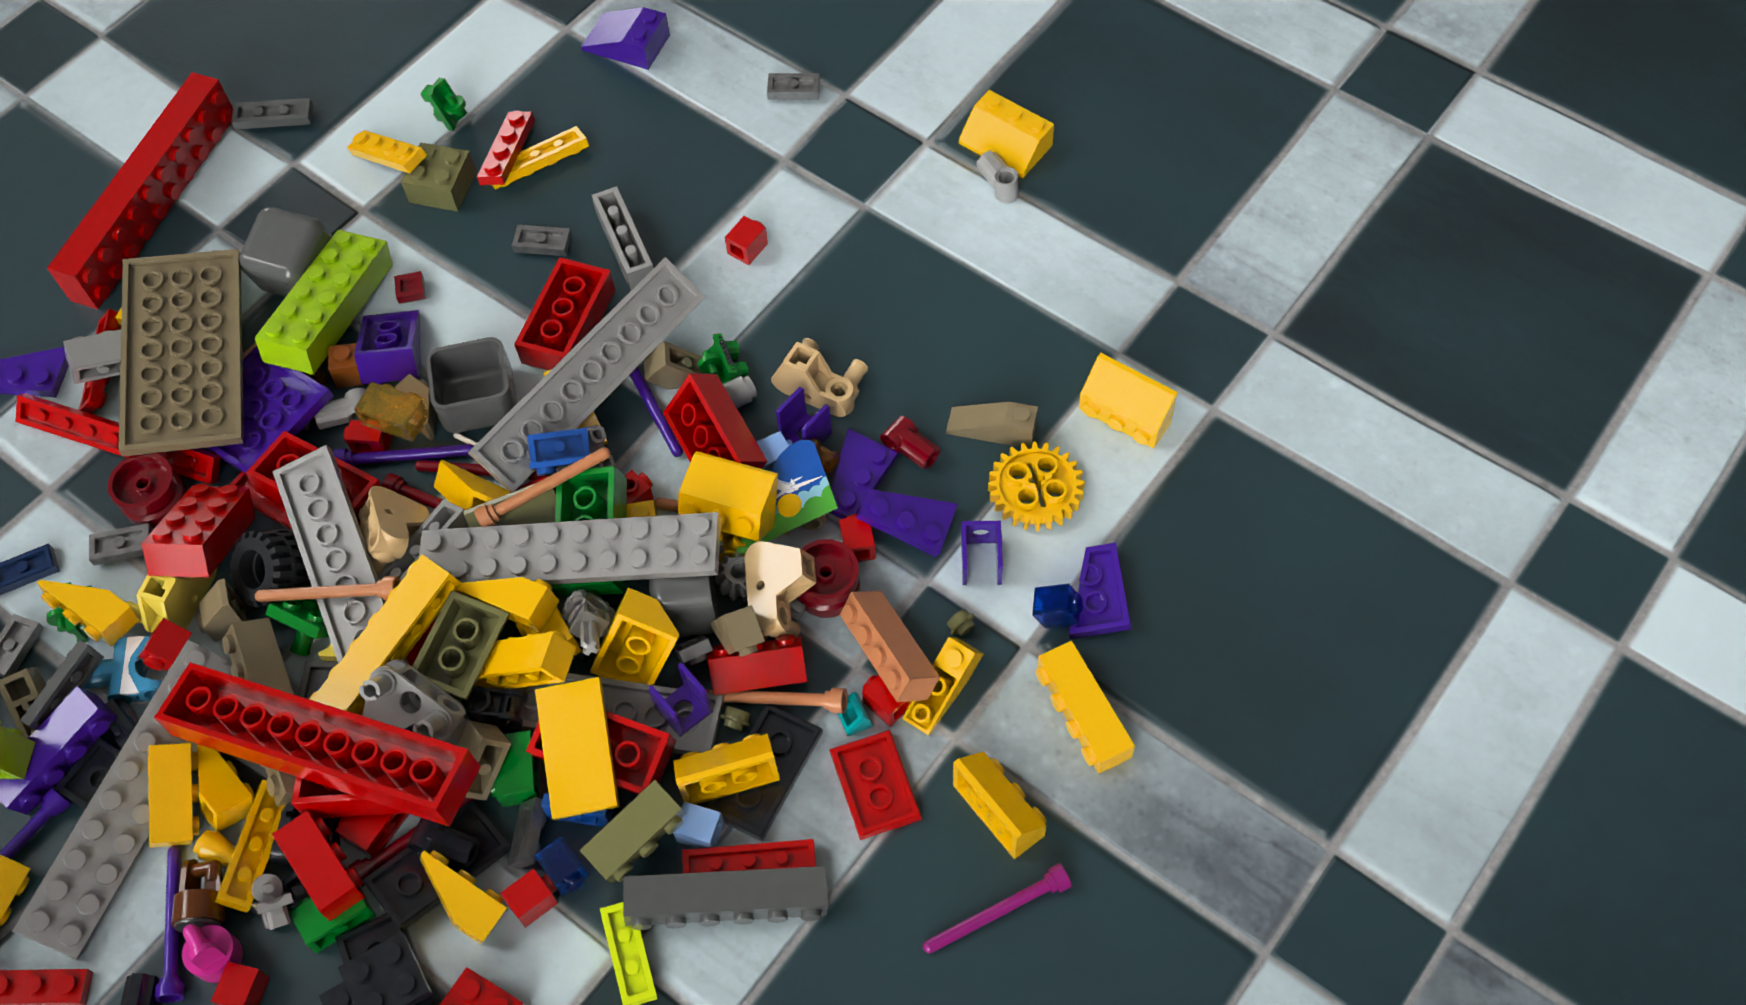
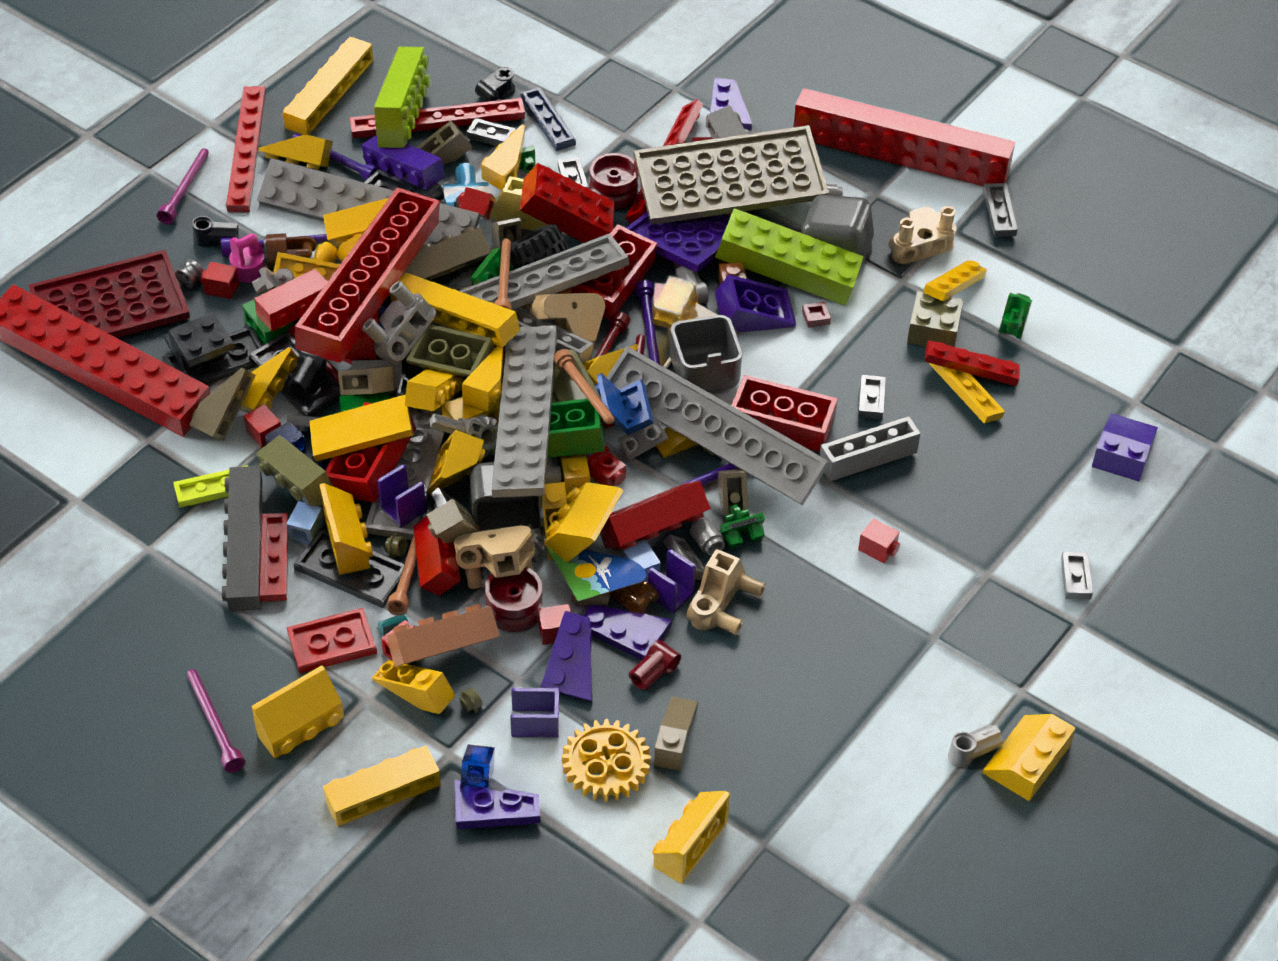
camera: 85 degrees right, 10 degrees down
dark grey plate [20,640,104,731] -> none
none -> dark tan slope [189,368,256,441]
none -> flat silver plate [663,534,705,581]
none -> tan piece [888,206,957,264]

